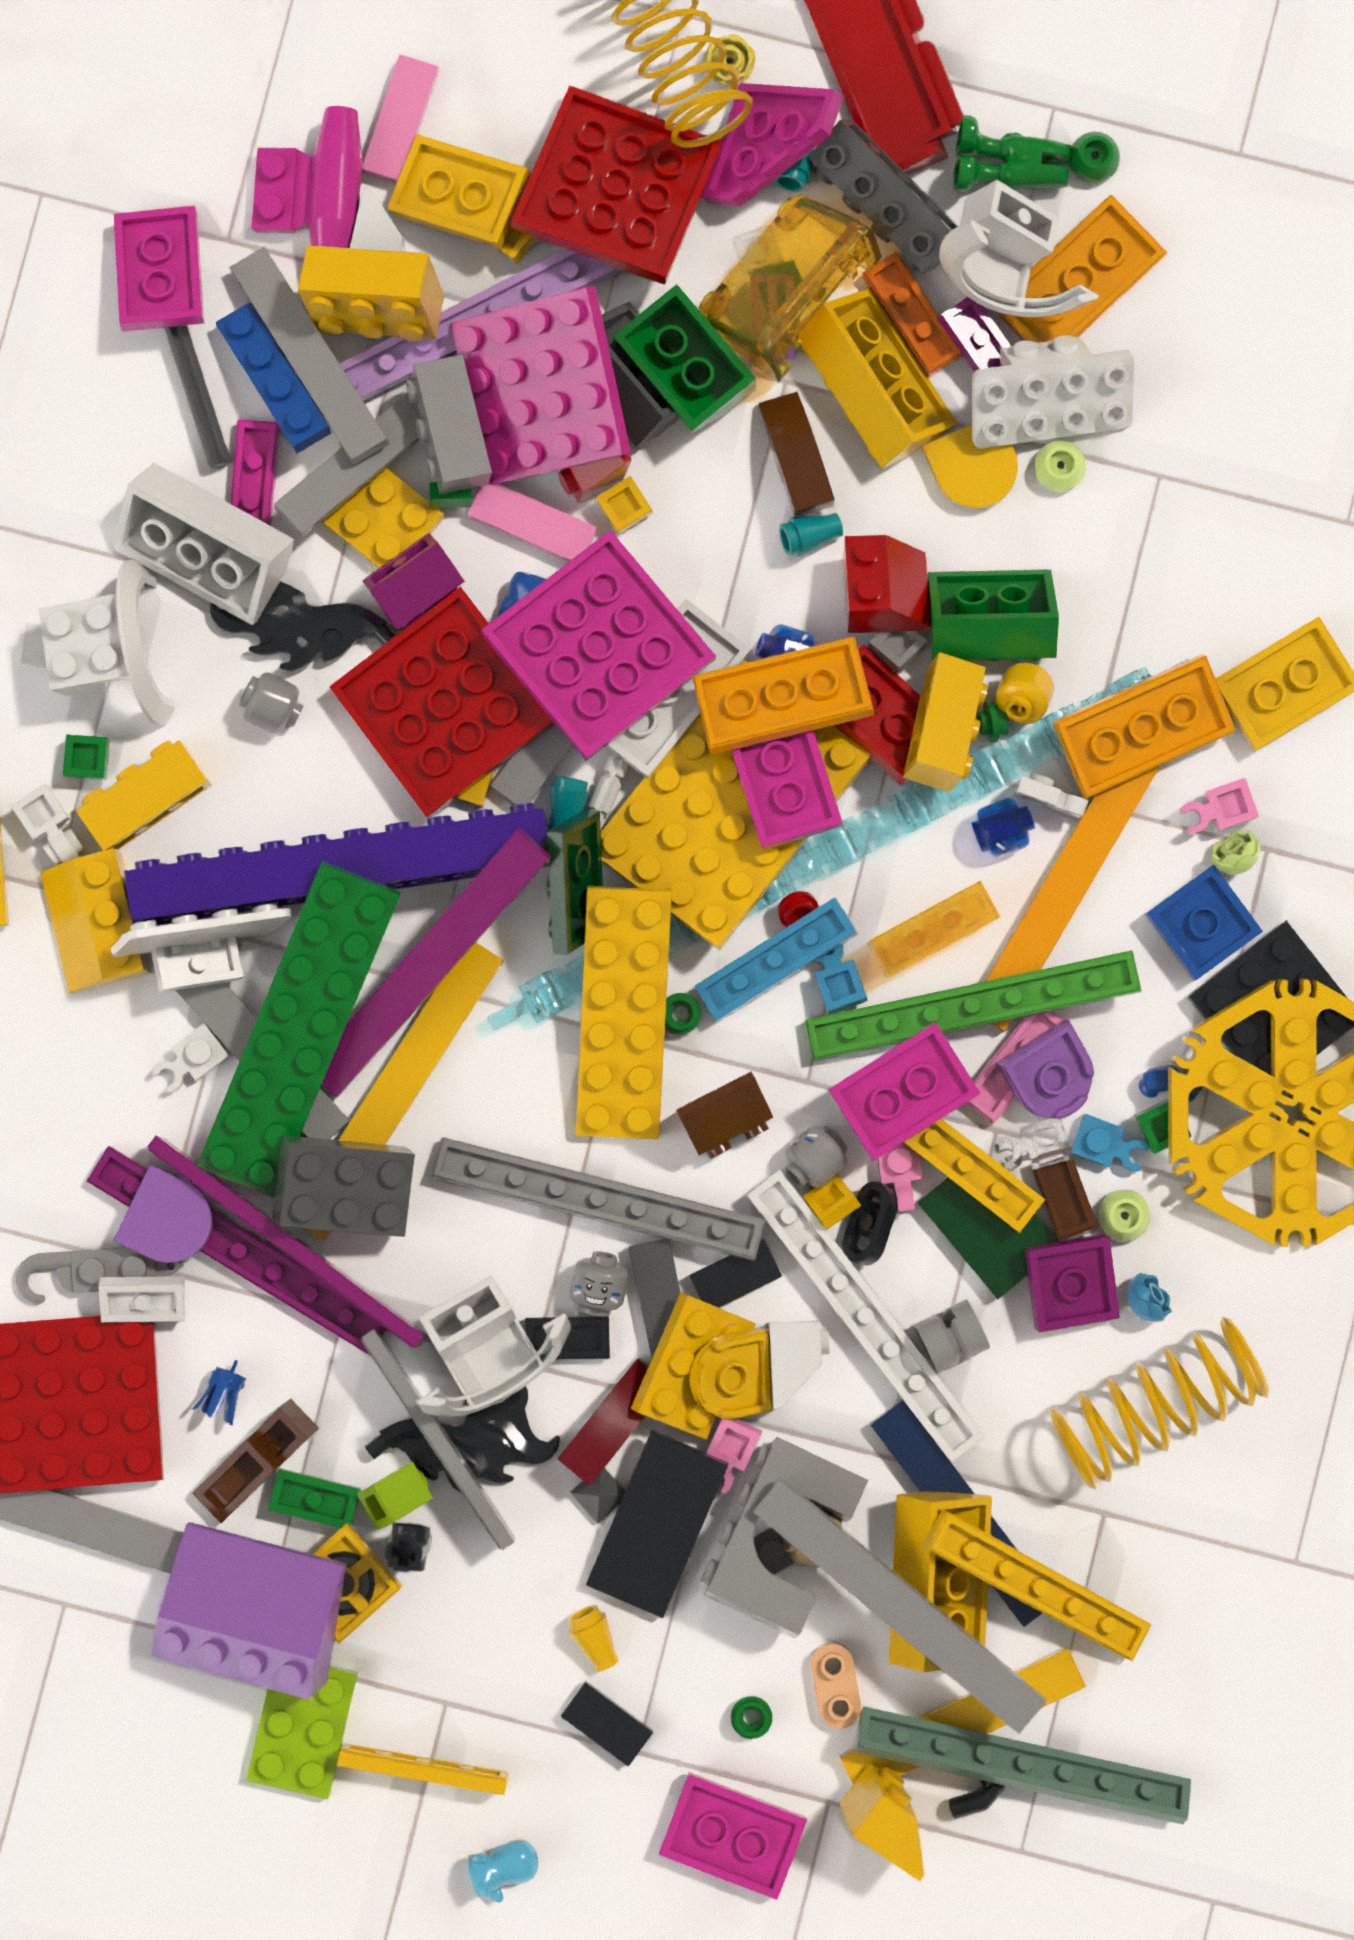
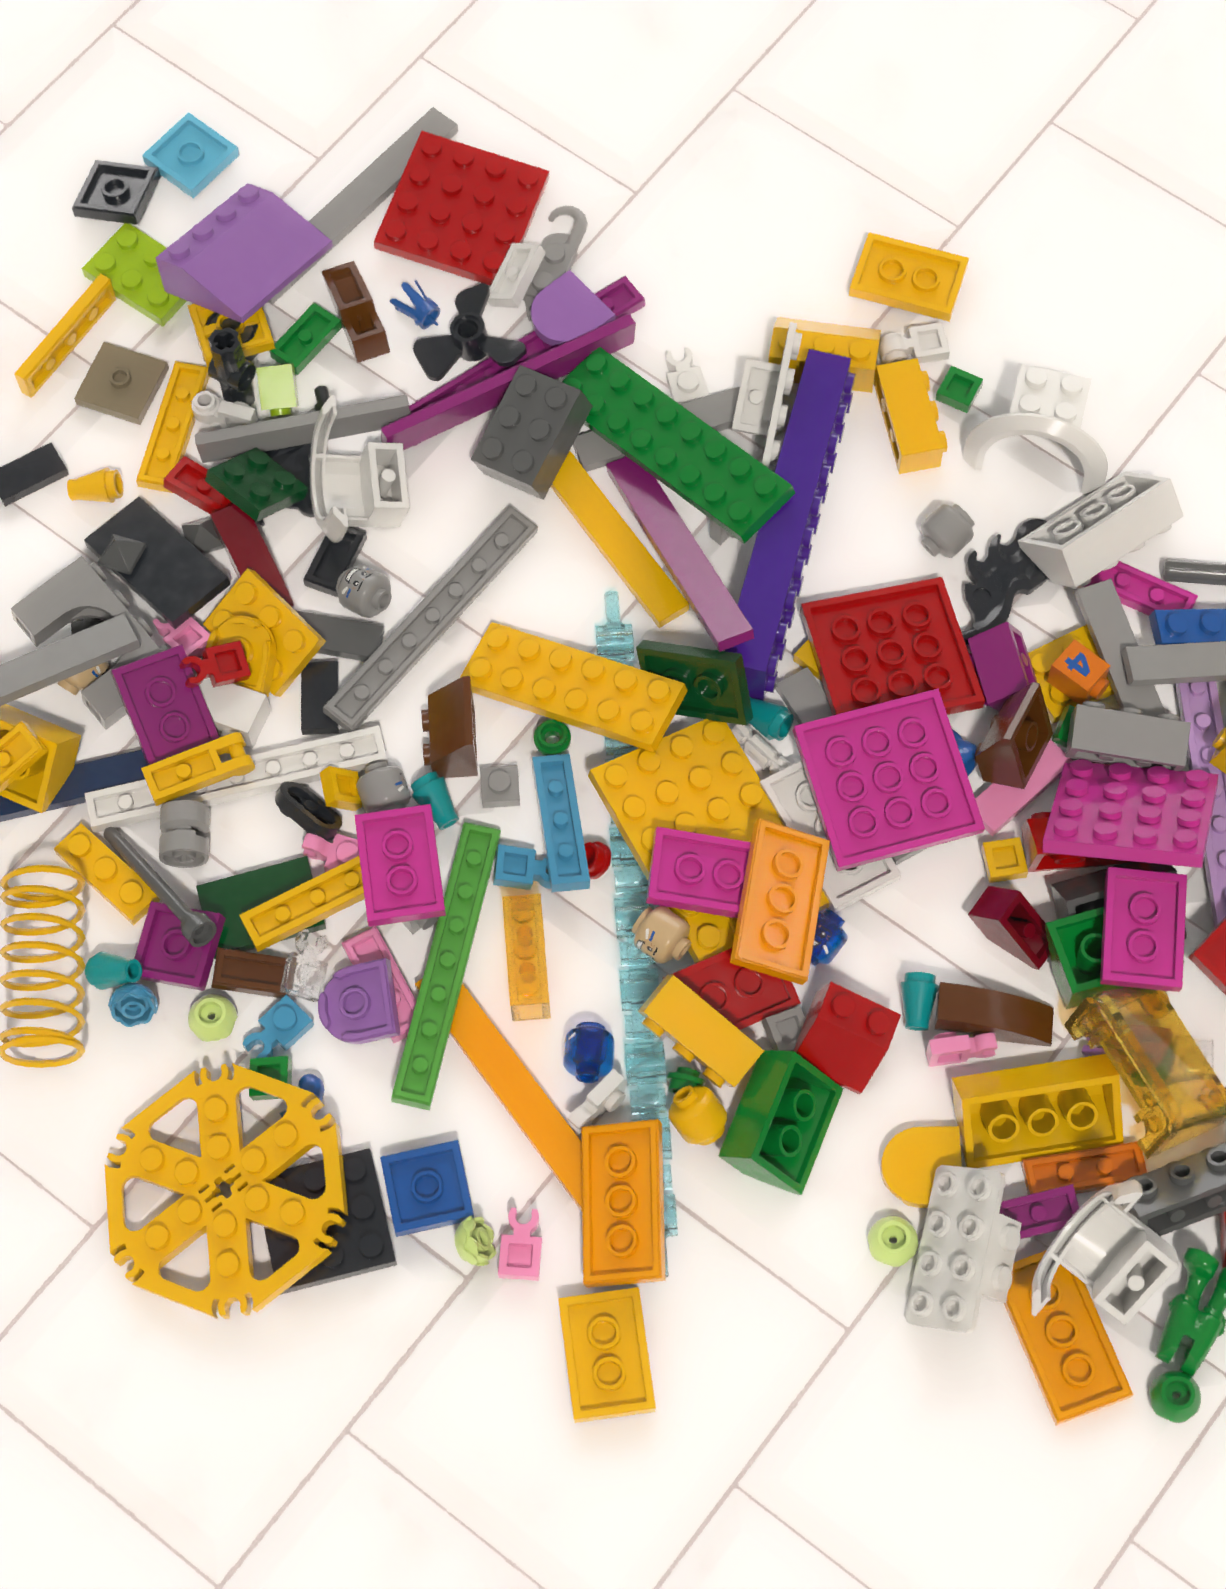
camera: 115 degrees right, 20 degrees down
none -> yellow plate [53,823,161,926]
none -> plate [72,160,161,225]
none -> dark tan plate [74,342,169,425]
none -> teal cone [85,951,142,990]
none -> dark grey slope [97,534,146,575]
none -> dark grey piece [103,827,217,947]
none -> magenta plate [111,644,220,765]
none -> yellow tile [136,361,210,493]
none -> yellow plate [141,732,255,806]
none -> medium azure plate [142,112,239,199]
none -> red plate [163,456,233,514]
none -> red plate [179,641,251,688]
none -> white plate [191,391,258,429]
none -> dark green plate [205,447,308,522]
none -> teal cone [410,771,459,830]
none -> black piece [413,283,527,381]
none -> light grey plate [480,765,520,808]
none -> tan head [632,906,691,964]
none -> bright pink plate [926,1032,998,1067]
none -> dark red slope [968,885,1050,970]
none -> reddish brown slope [975,682,1053,789]
none -> orange brick [1047,639,1111,705]
none -> dark pink plate [1100,867,1187,992]

